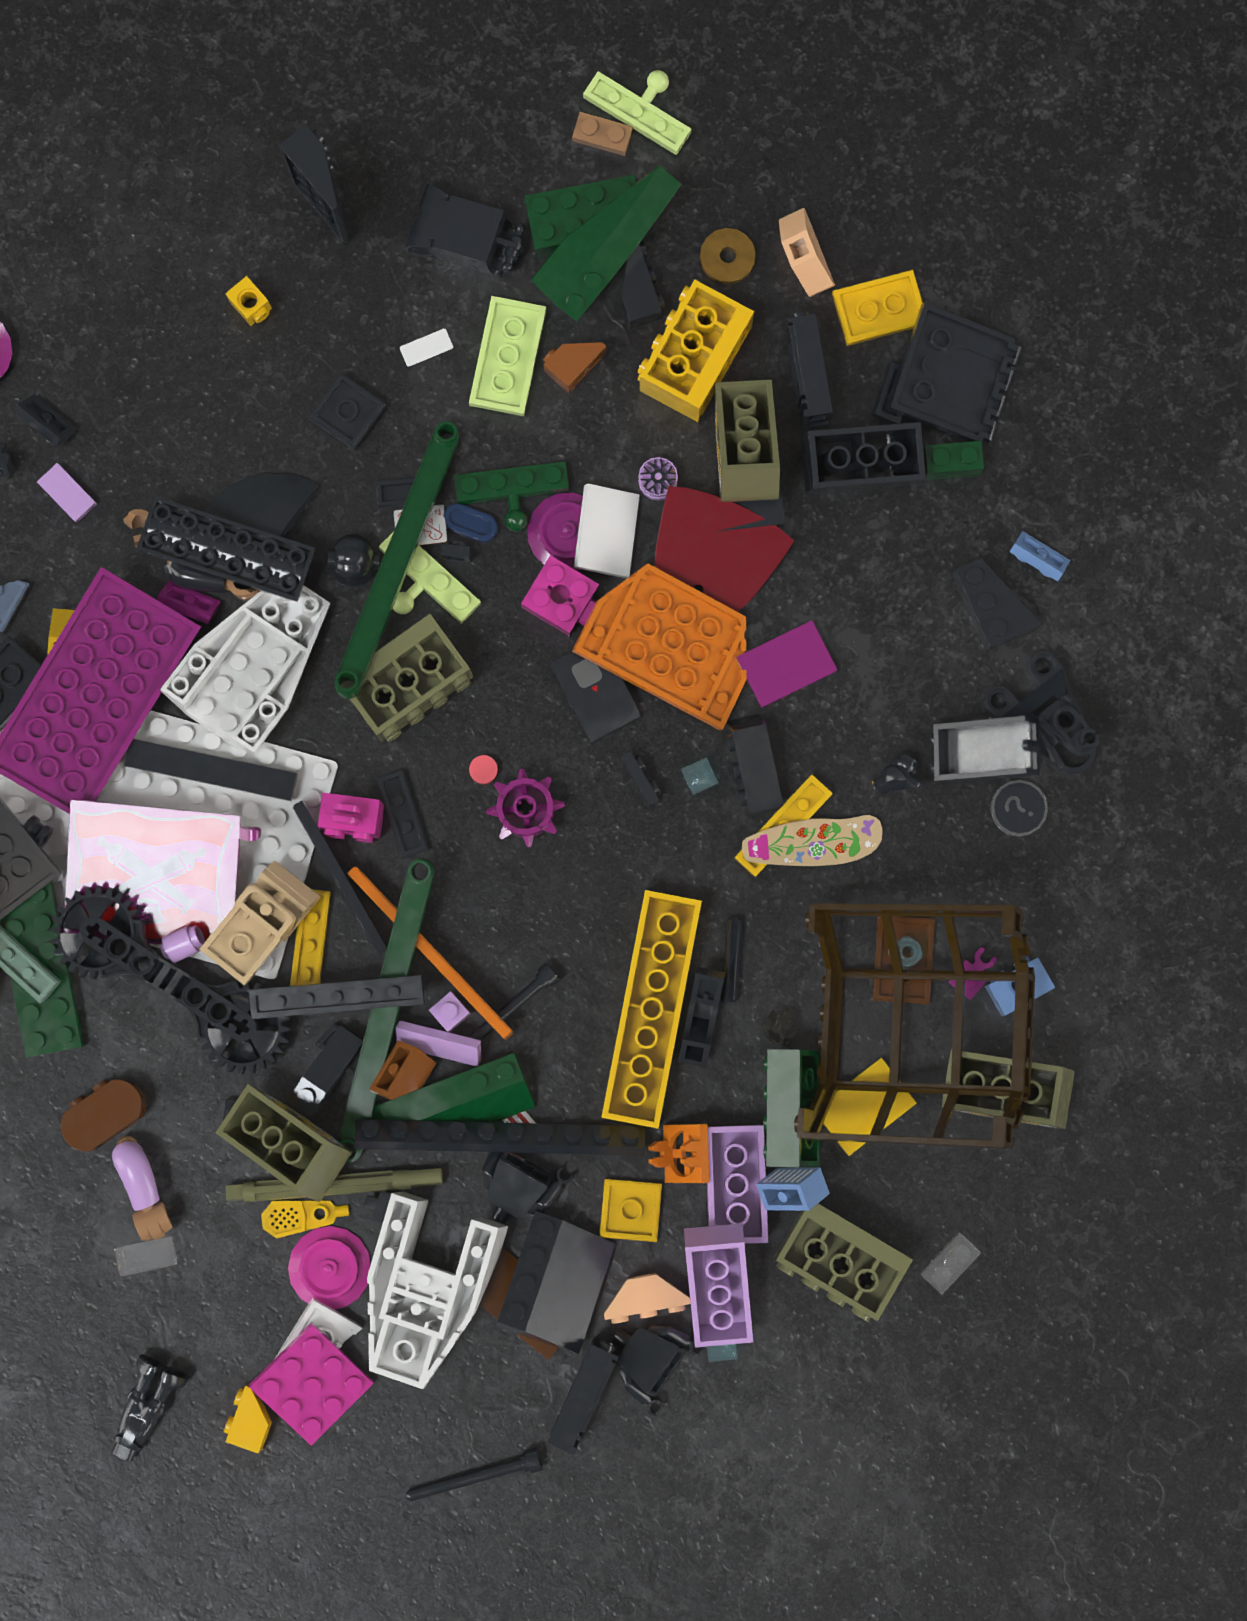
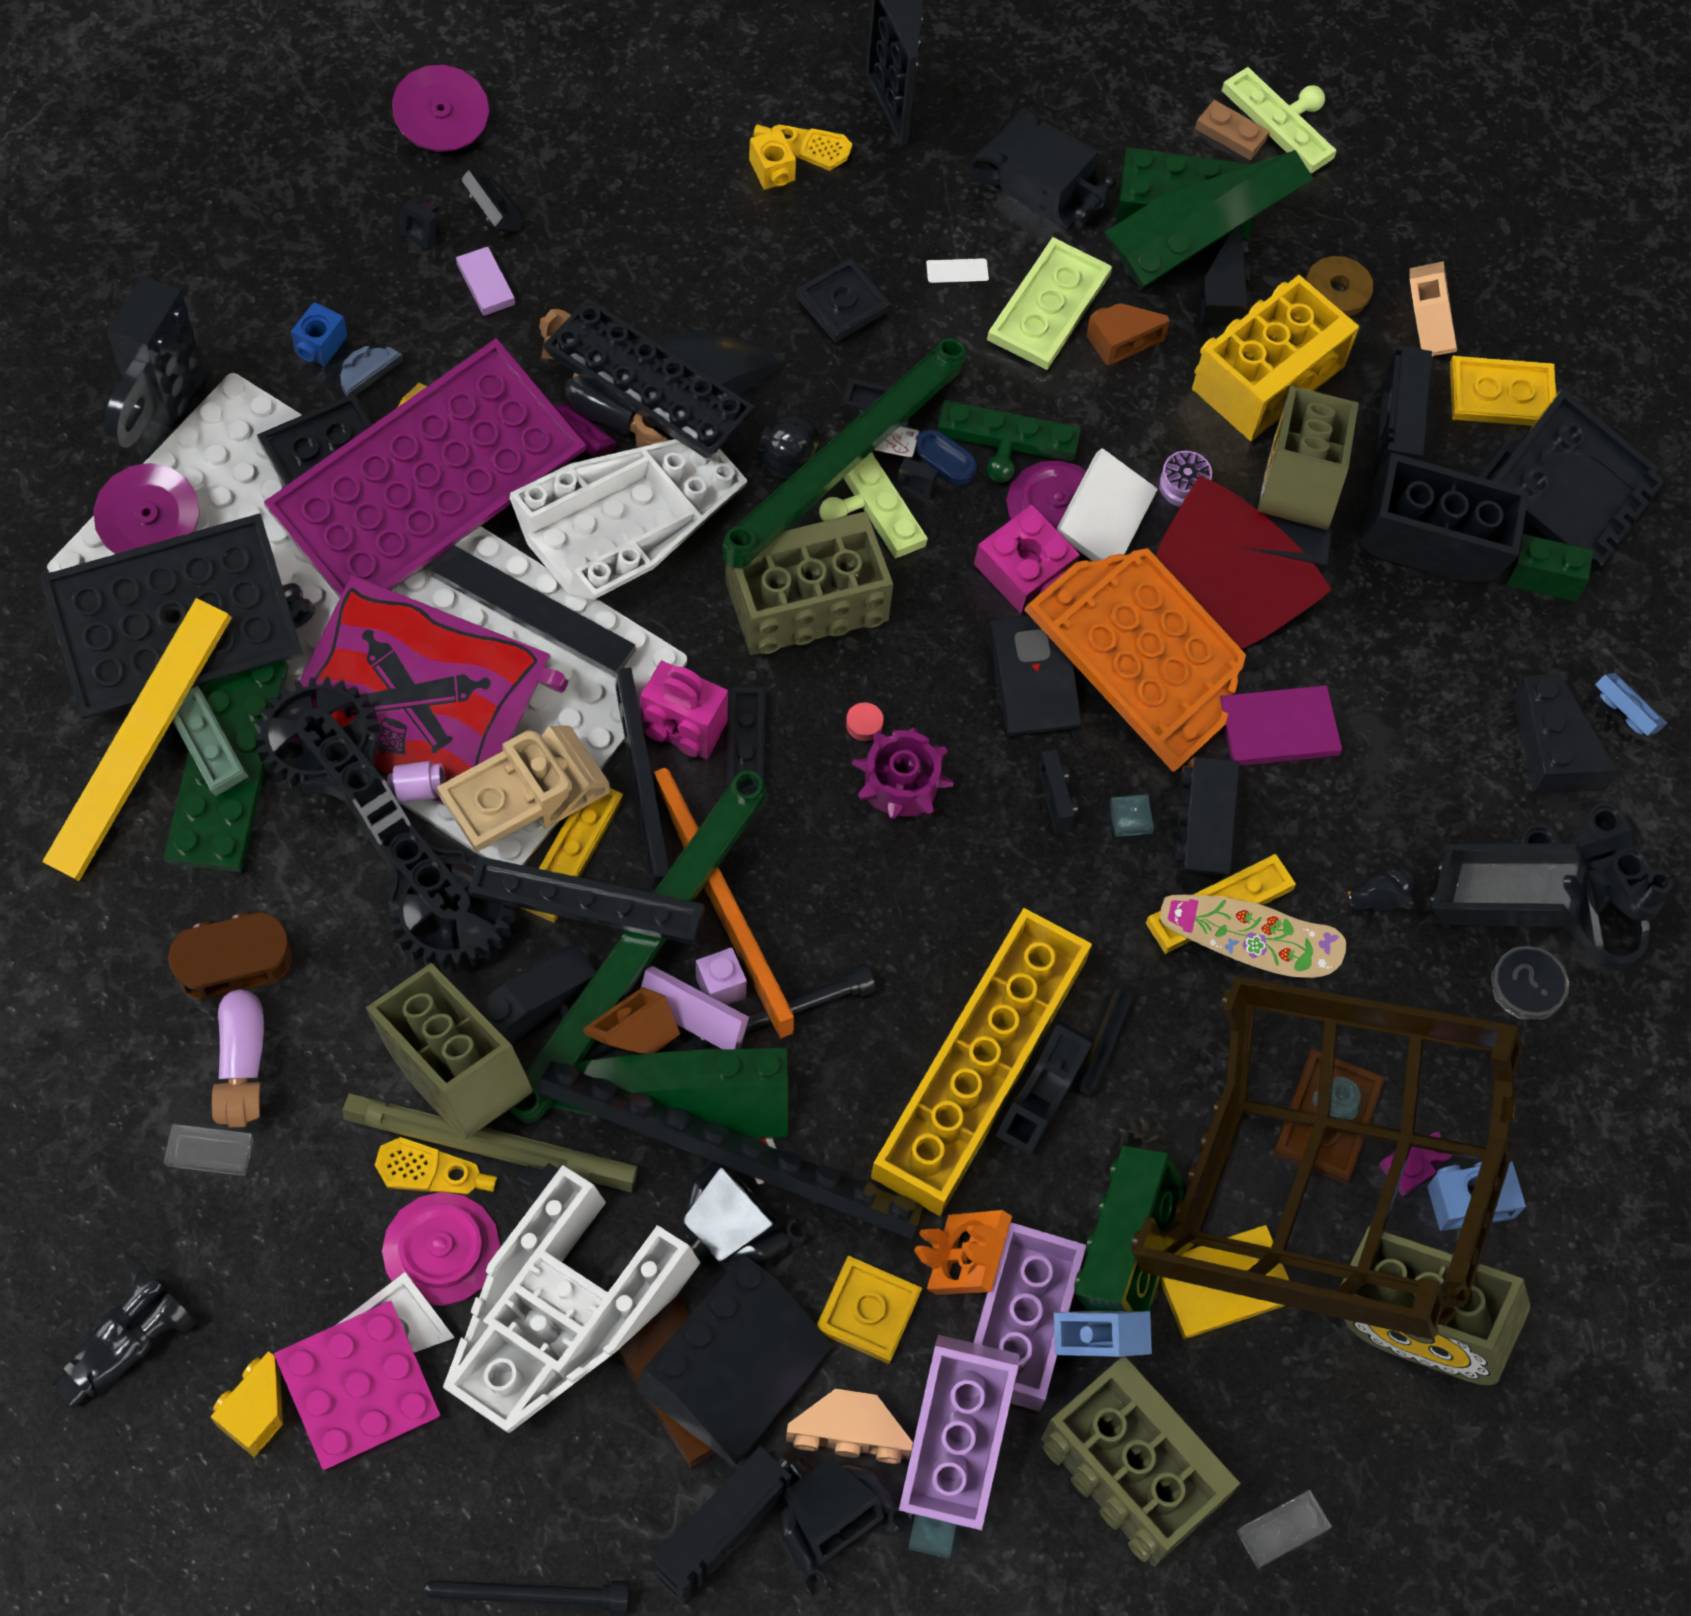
camera: 10 degrees right, 20 degrees down
none -> yellow piece [753,124,852,171]

